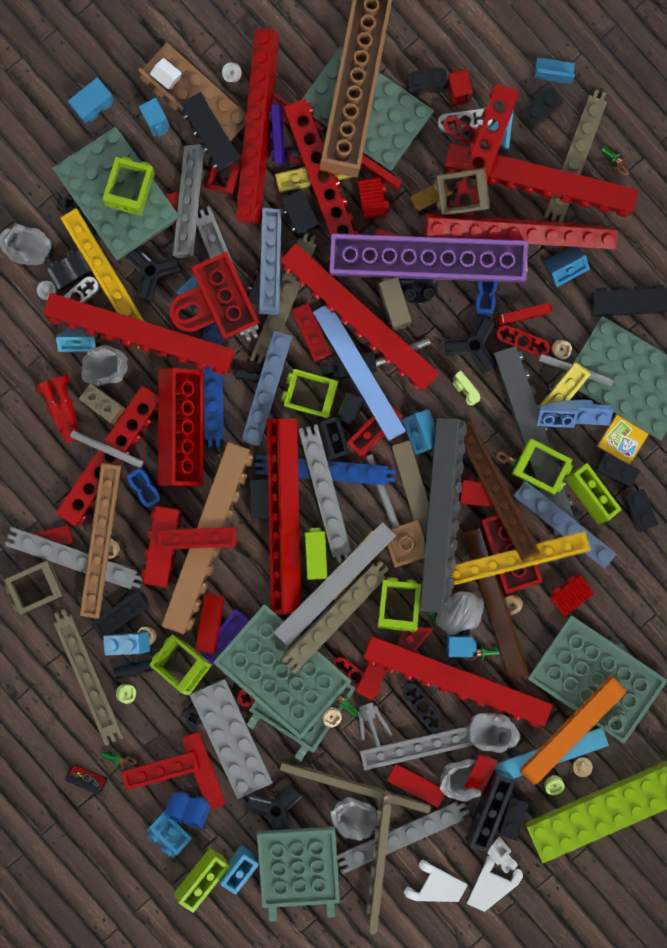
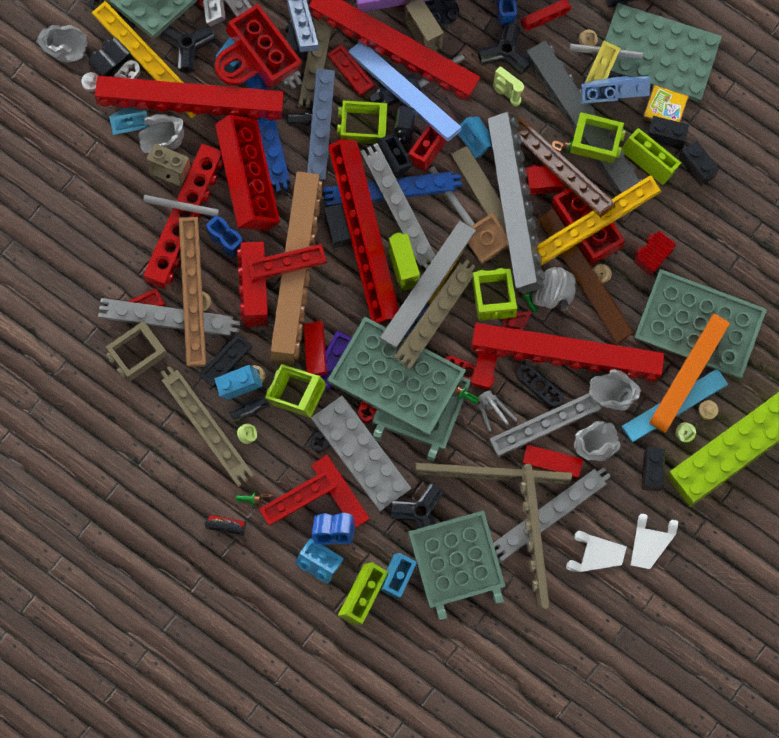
camera: 25 degrees left, 15 degrees down
red piece [34,374,79,444] -> none
tan tile [321,707,342,727] -> none
light grey hair [331,797,379,841] -> none
dark azure brick [446,634,476,657] -> none
green piece [464,646,500,661] -> none
red tile [464,753,498,795] -> none
black brick [465,769,515,852] -> none
white plate [487,837,517,873] -> none
red beam [496,325,550,357] -> none
sand blue plate [513,481,616,569] -> none

